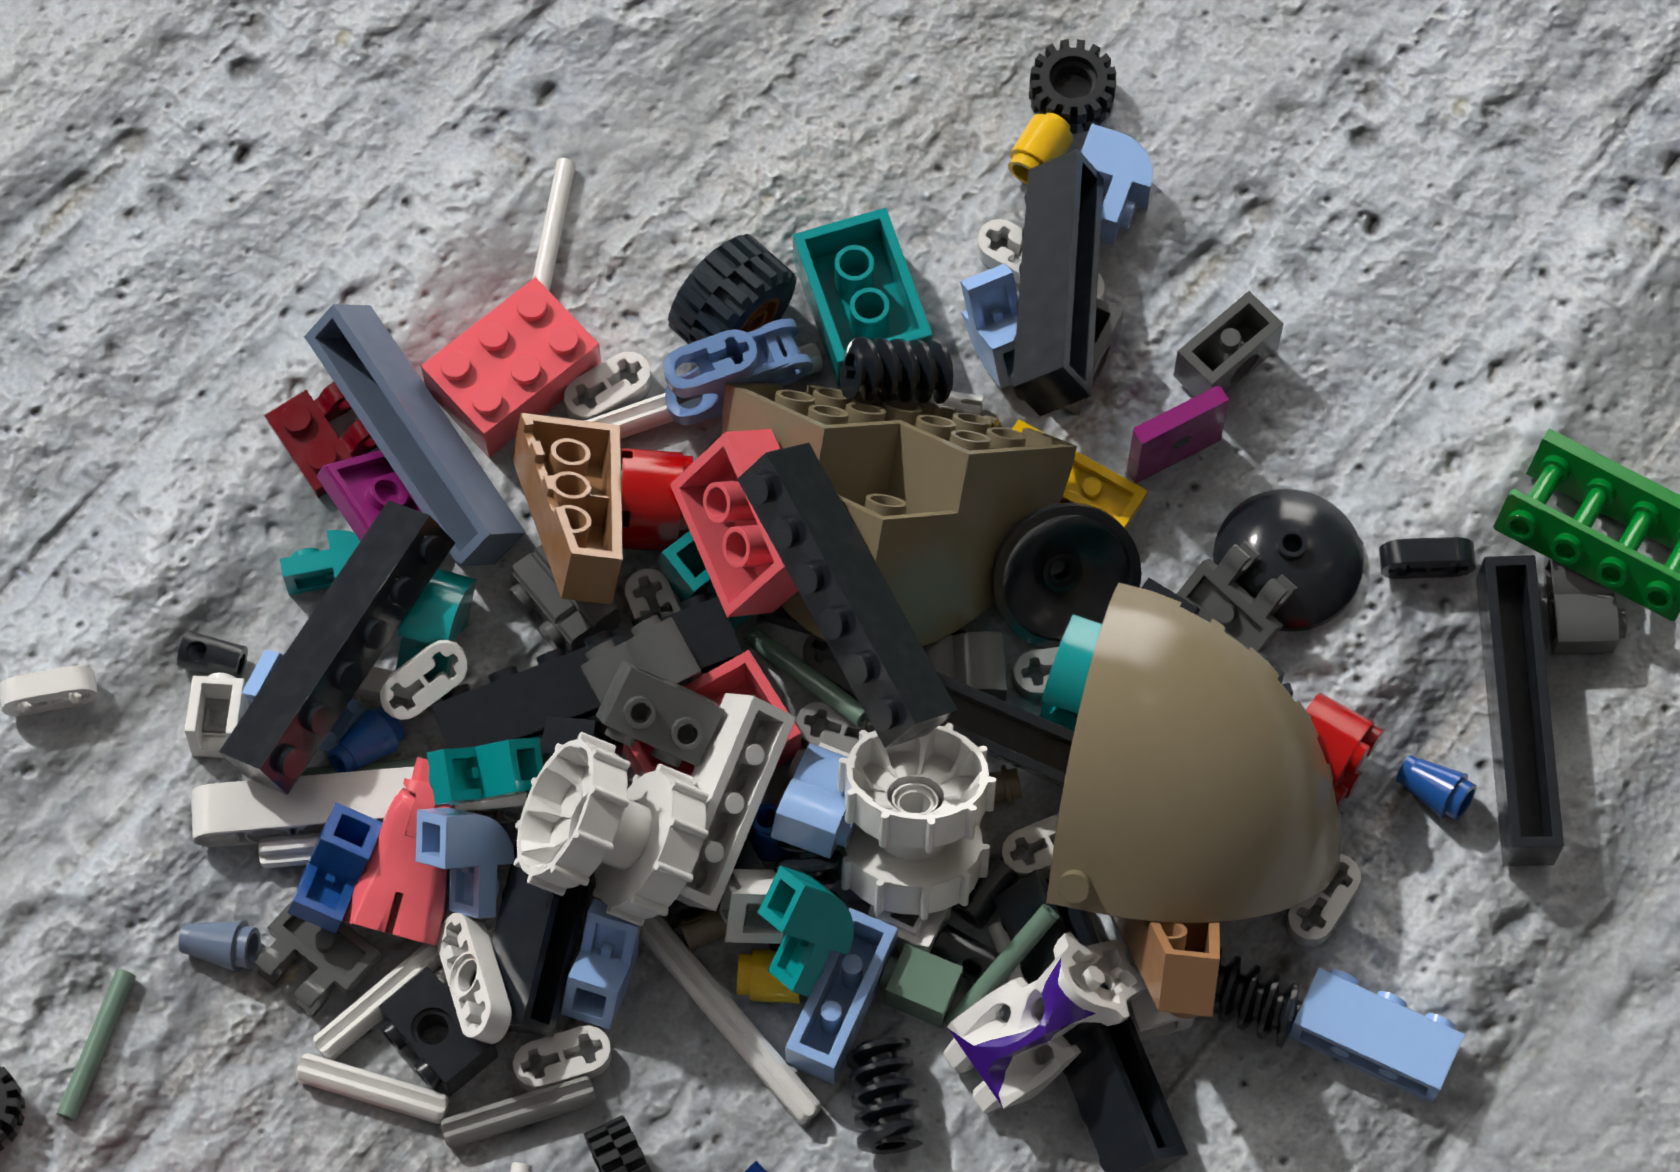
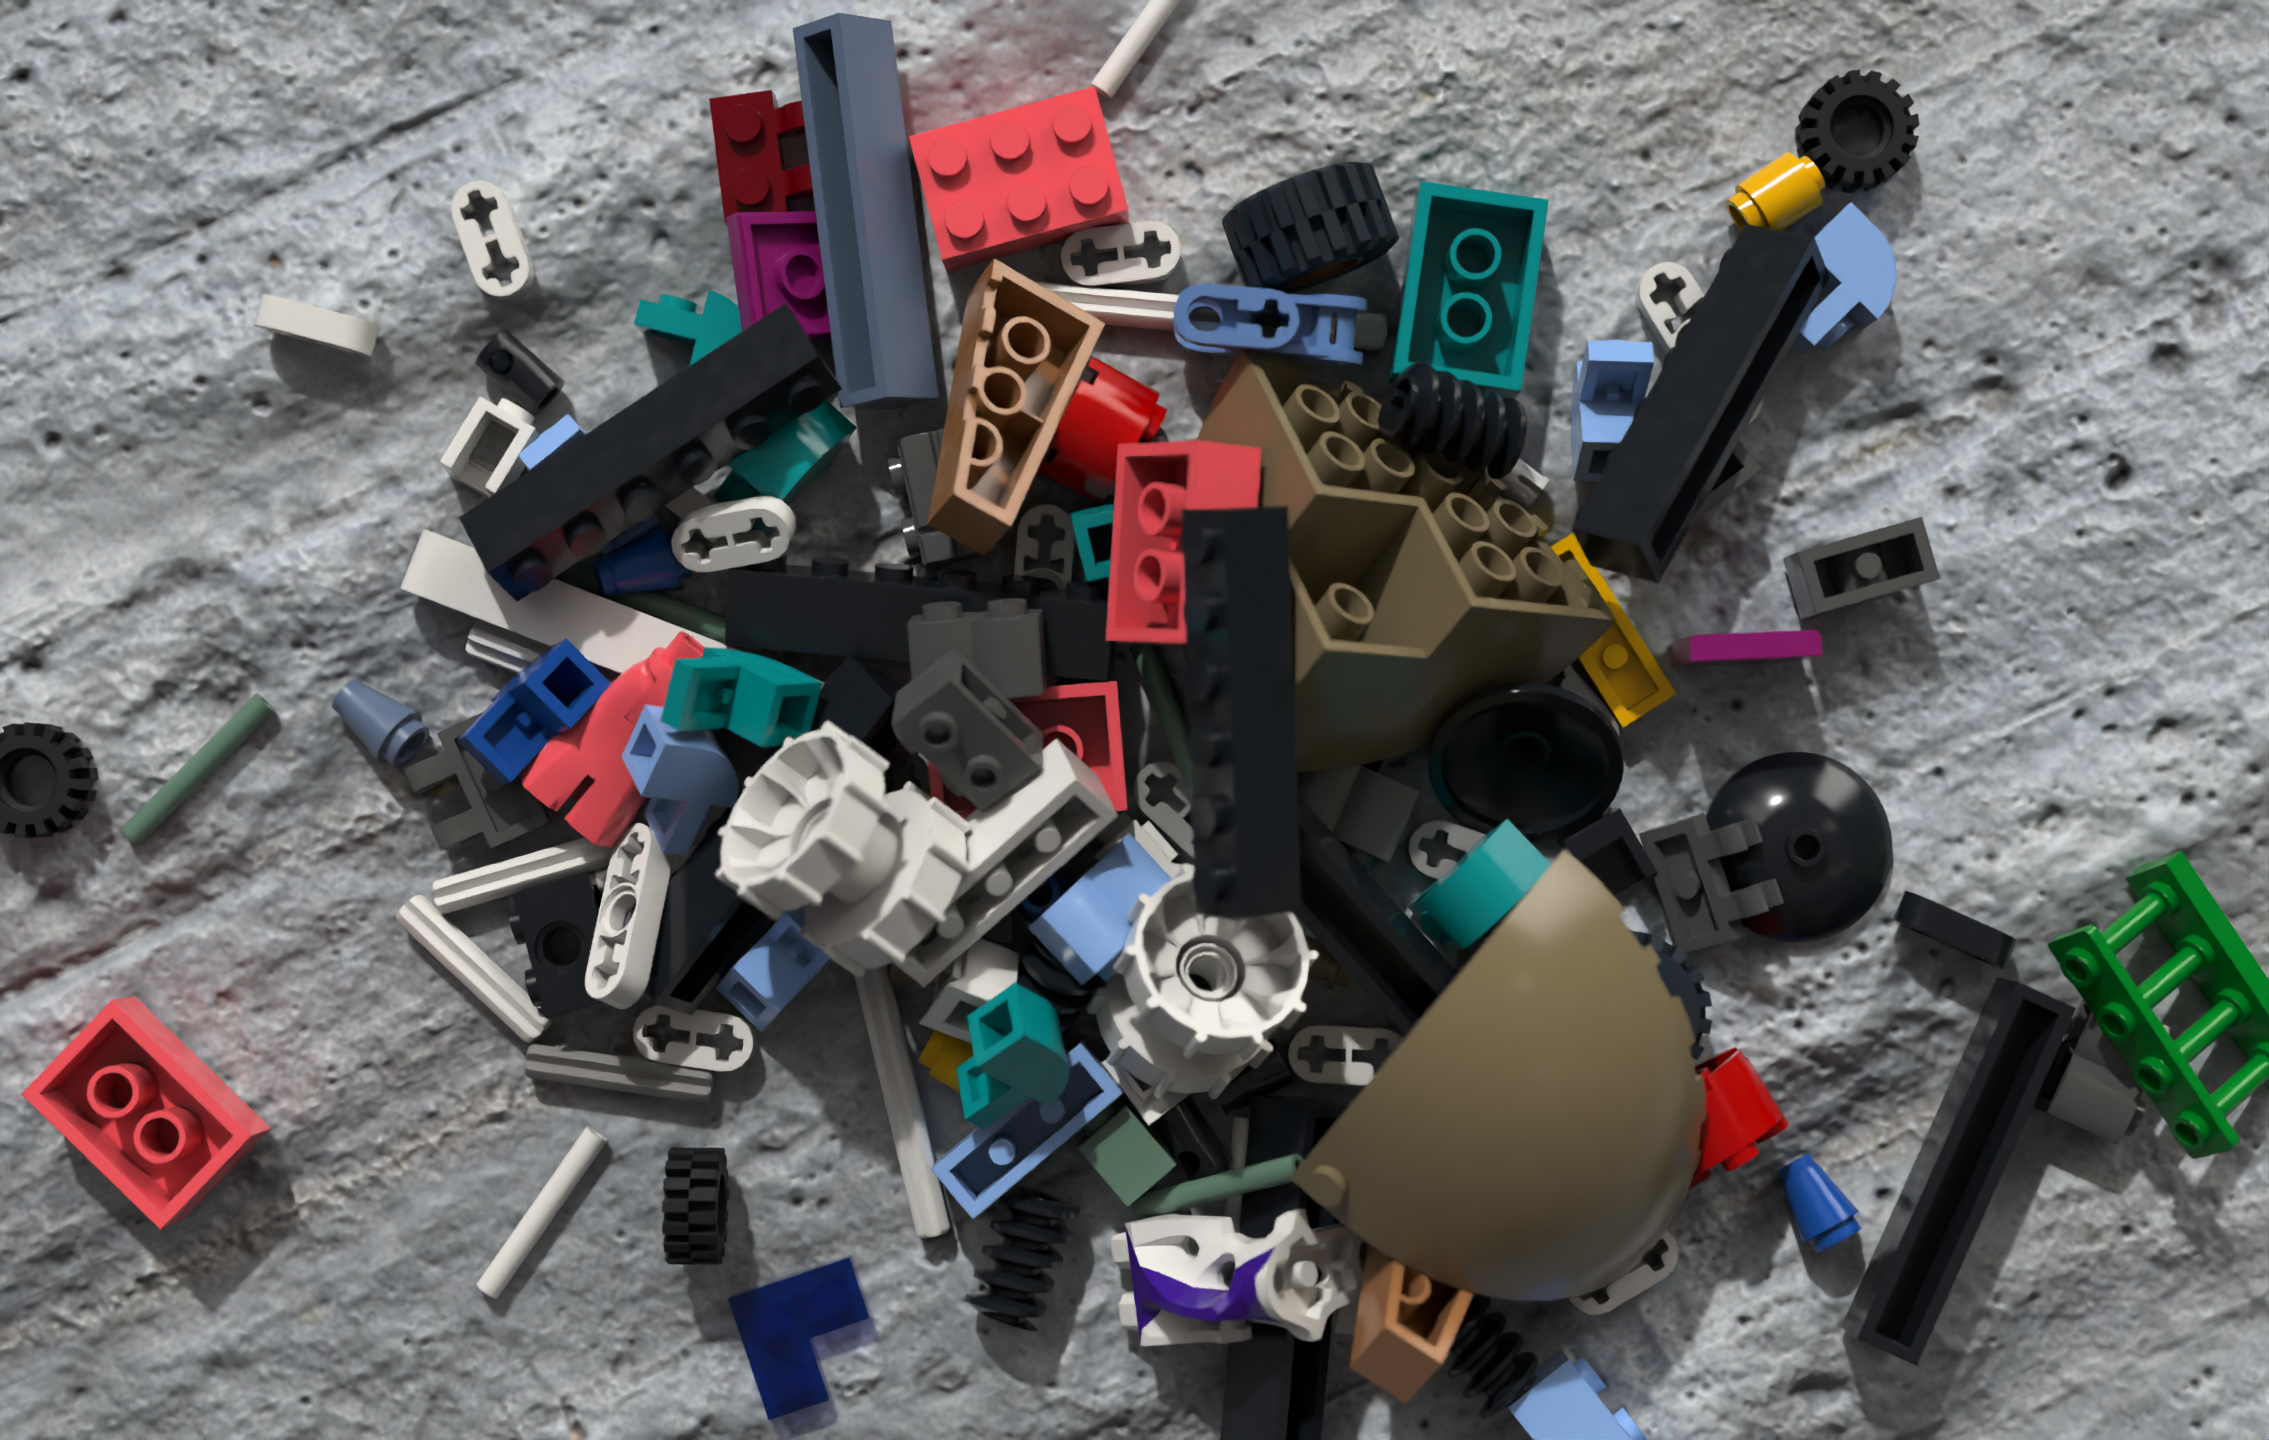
camera: 30 degrees right, 20 degrees up
none -> white beam [451,180,535,301]

